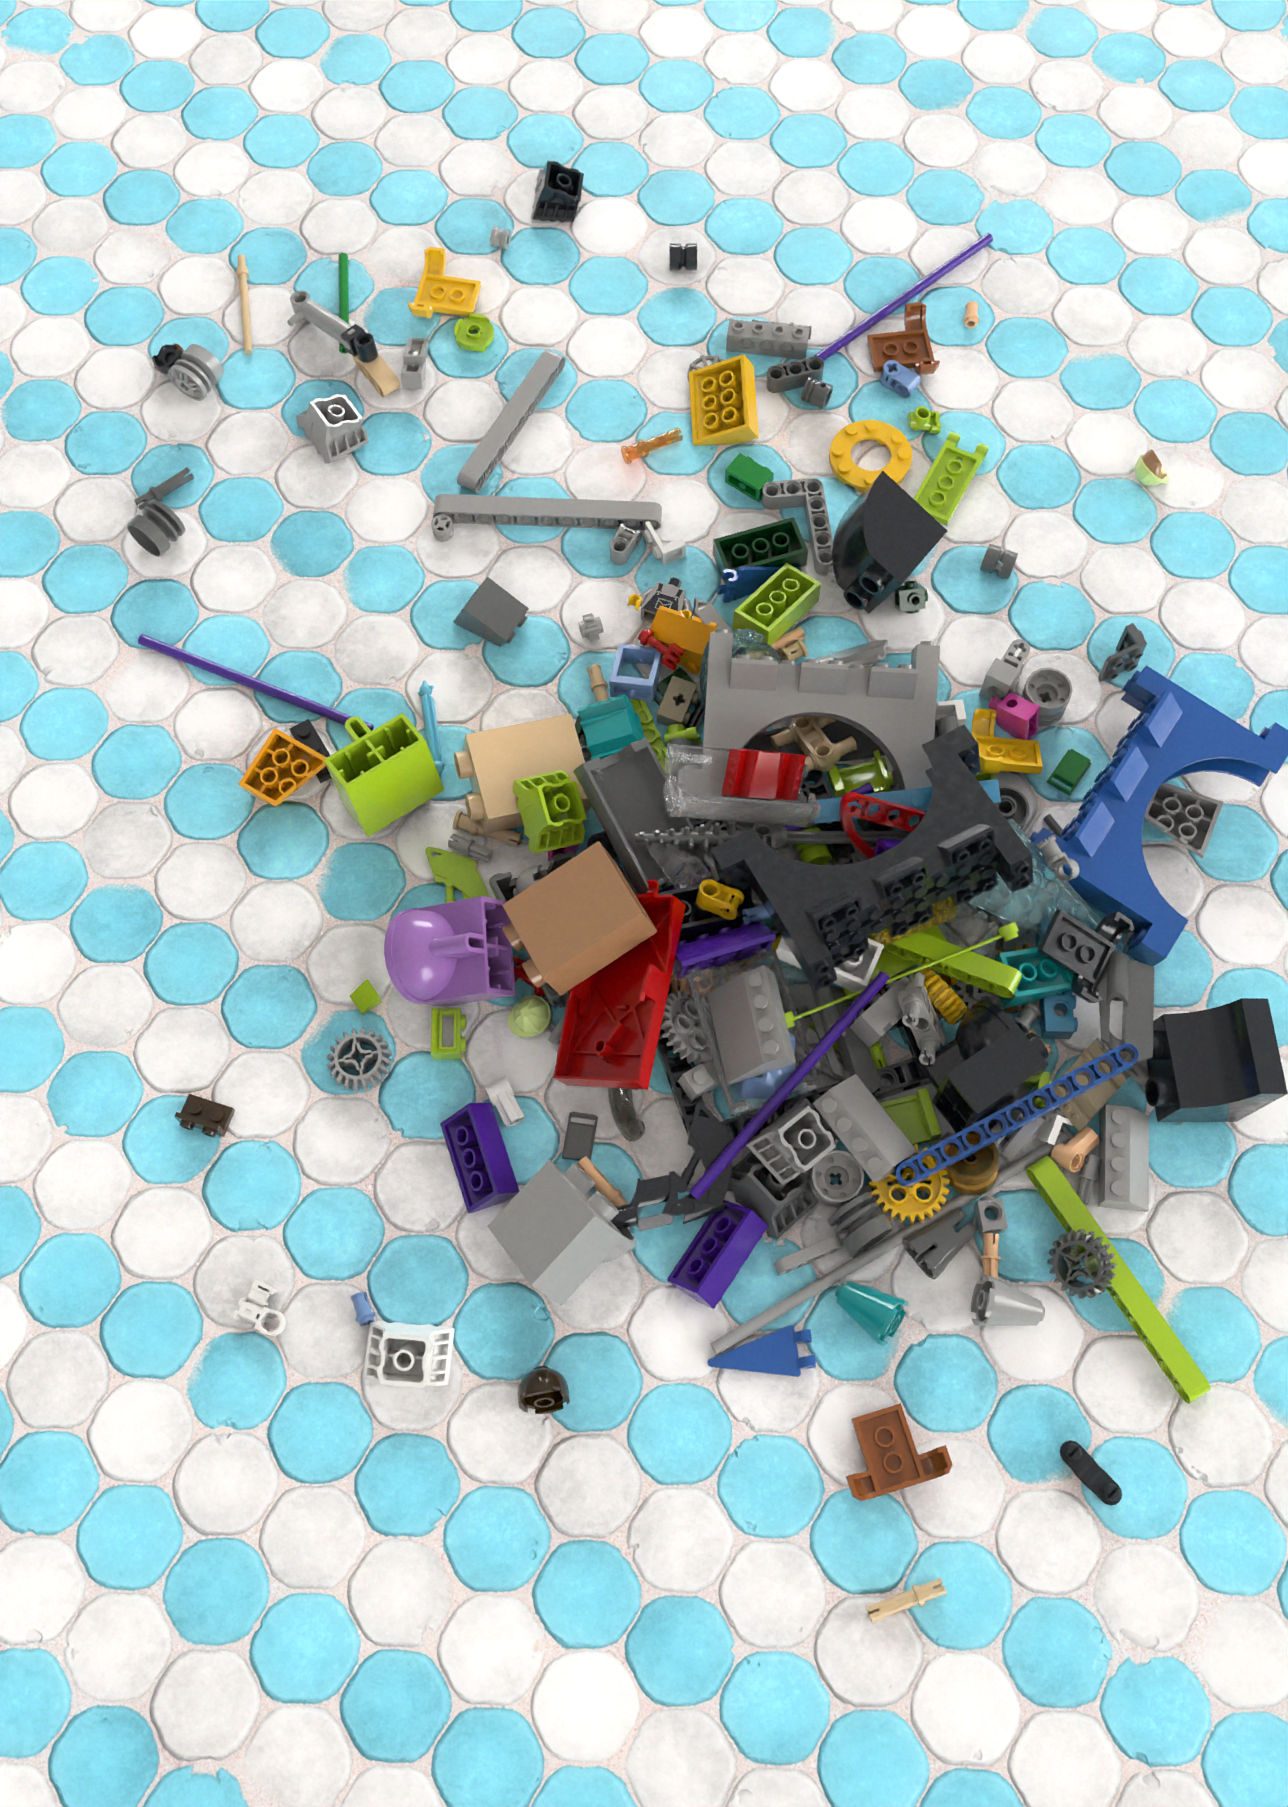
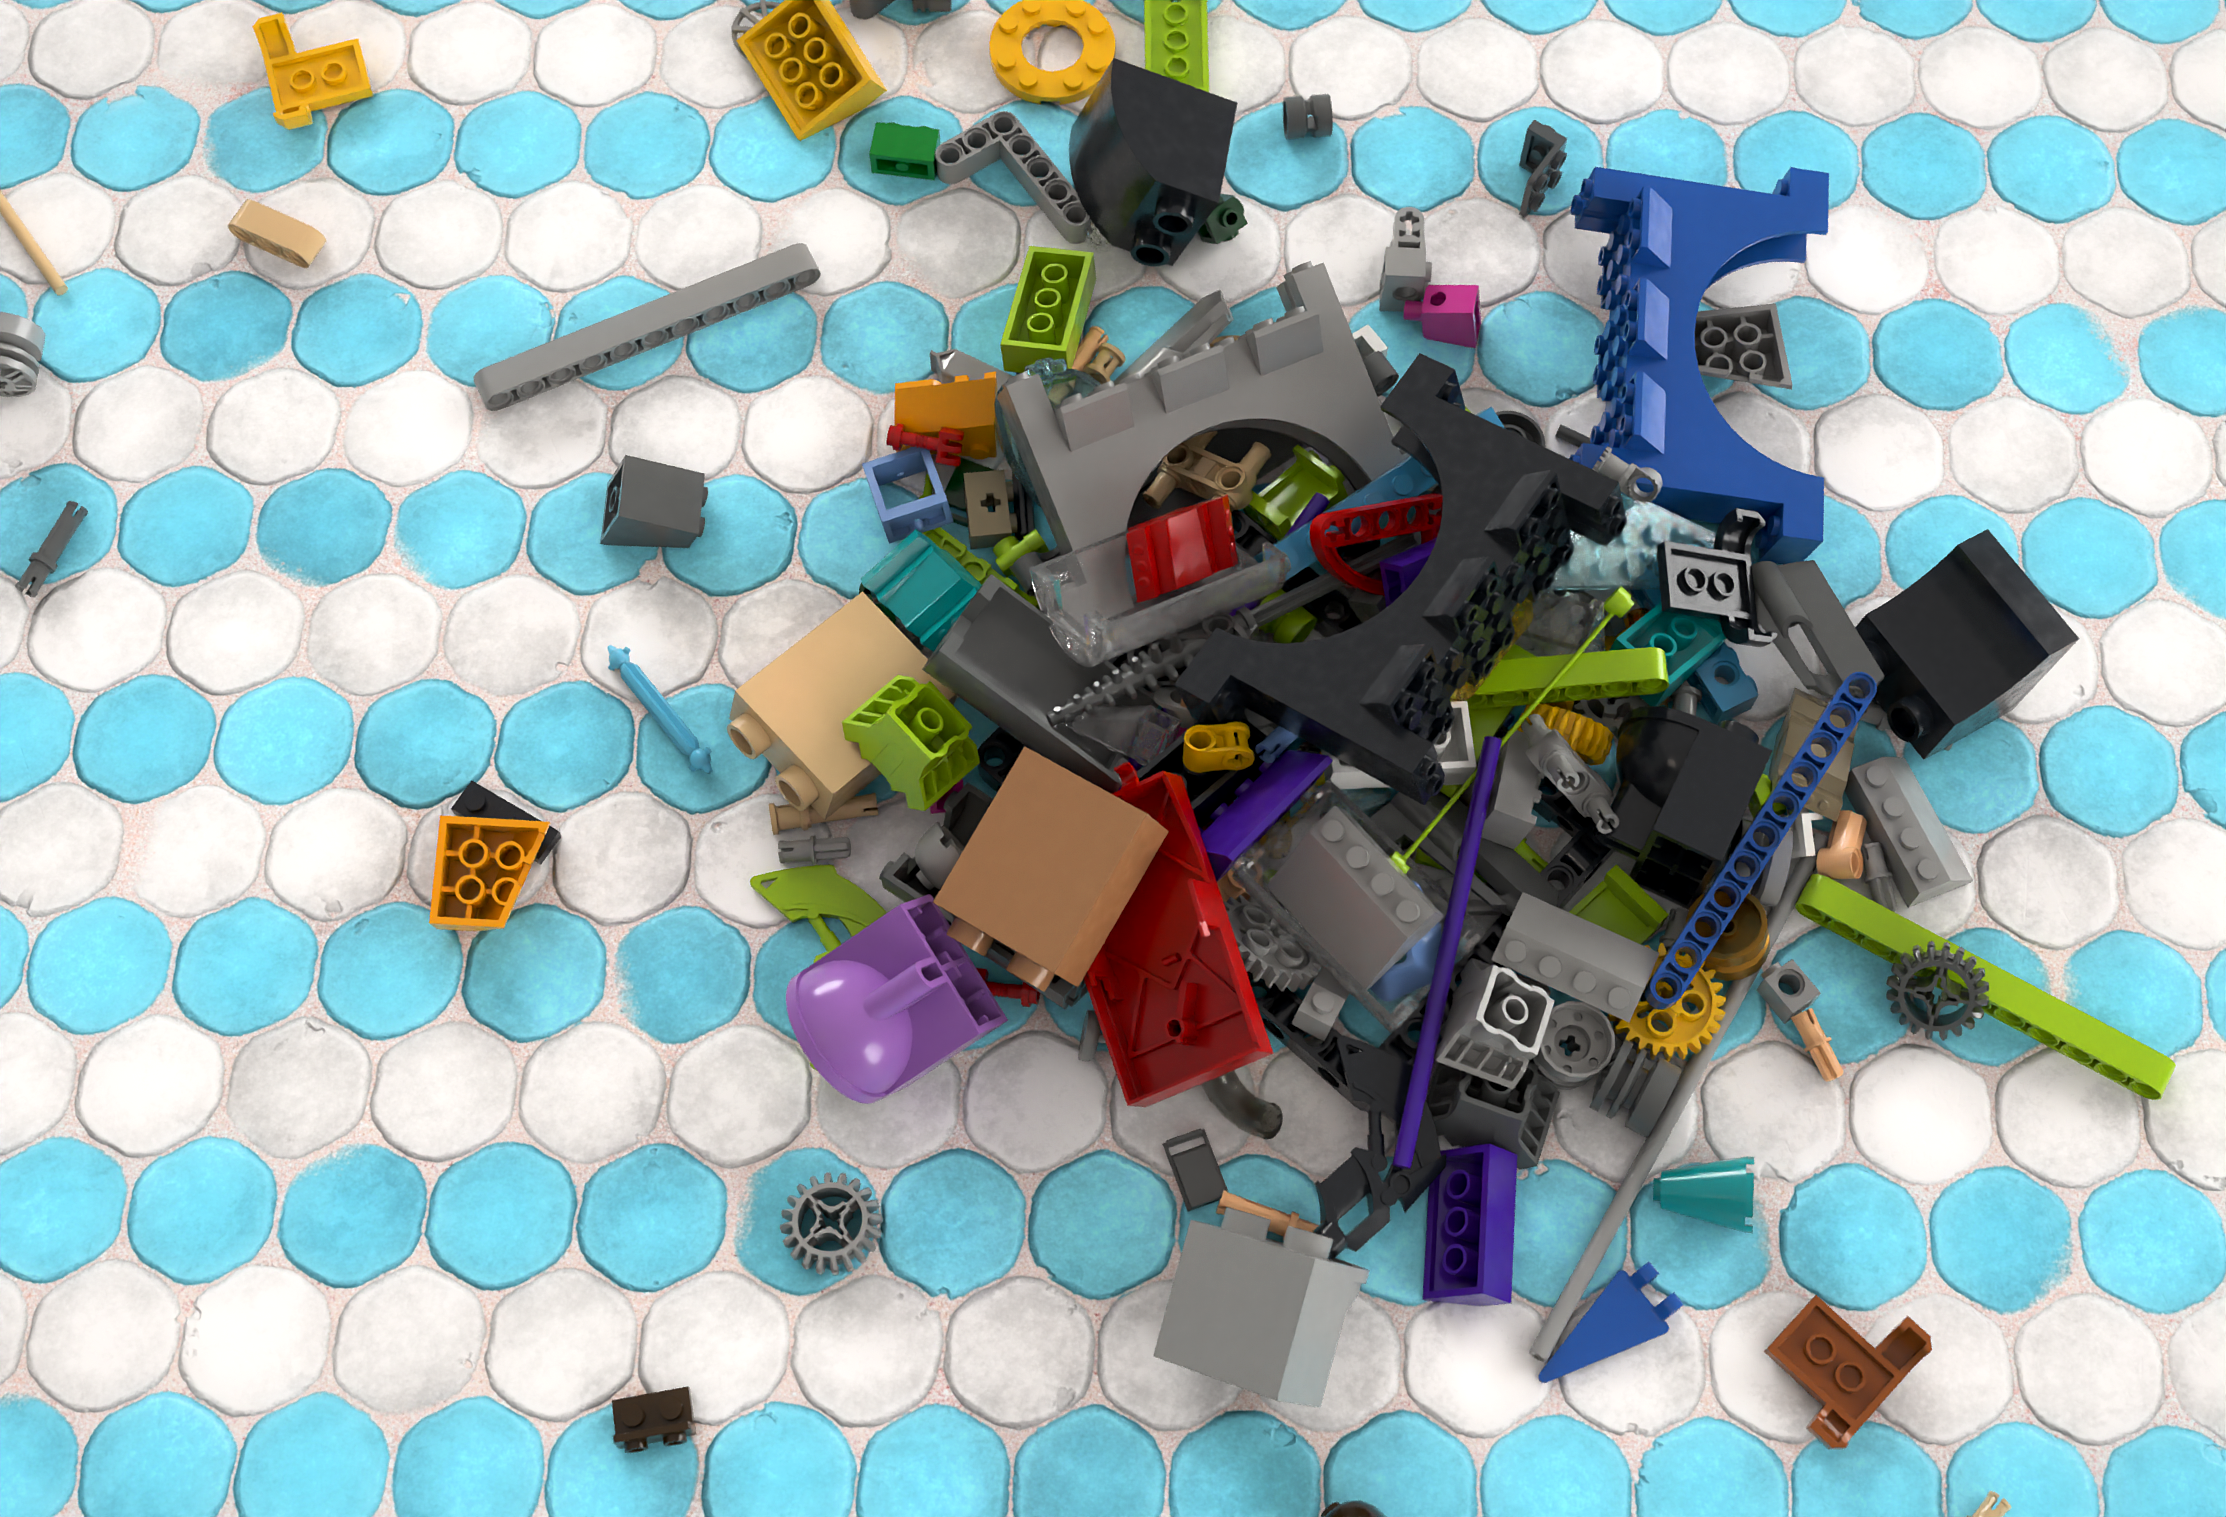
camera: 30 degrees left, 0 degrees up
dark grey wheel [127,499,186,557] -> none
dark purple piece [138,634,374,731] -> none
light grey piece [287,290,378,362] -> none
light grey slope [296,394,369,463] -> none
lime piece [324,713,445,837] -> none
green piece [338,253,349,354] -> none
lime slope [350,979,382,1015] -> none
light grey slope [401,338,429,391] -> none
light grey wheel [431,515,454,542] -> none
lime window [431,1008,467,1060] -> none
dark purple slope [440,1102,520,1214] -> none
lime plate [454,314,494,352] -> none
light grey beam [457,349,566,493] -> none
white piece [484,1077,525,1128] -> none
yellowish green piece [508,995,553,1038] -> none
light grey gear [578,613,604,641] -> none
tan pin [587,664,609,702] -> none
light grey piece [610,523,642,565] -> none
clear orange pin [621,427,683,464] -> none
torso [627,577,693,623] -> none
white bracket [643,521,686,566] -> none
dark green brick [713,517,808,585] -> none
blue flag [717,567,802,603] -> none
light grey beam [773,1235,844,1276] -> none
dark grey piece [902,1208,978,1280] -> none
yellow piece [971,708,1043,774] -> none
light grey cone [971,1275,1045,1326] -> none
light grey wheel [1021,668,1073,727] -> none
green piece [1047,749,1092,796] -> none
black piece [1060,1440,1122,1506] -> none

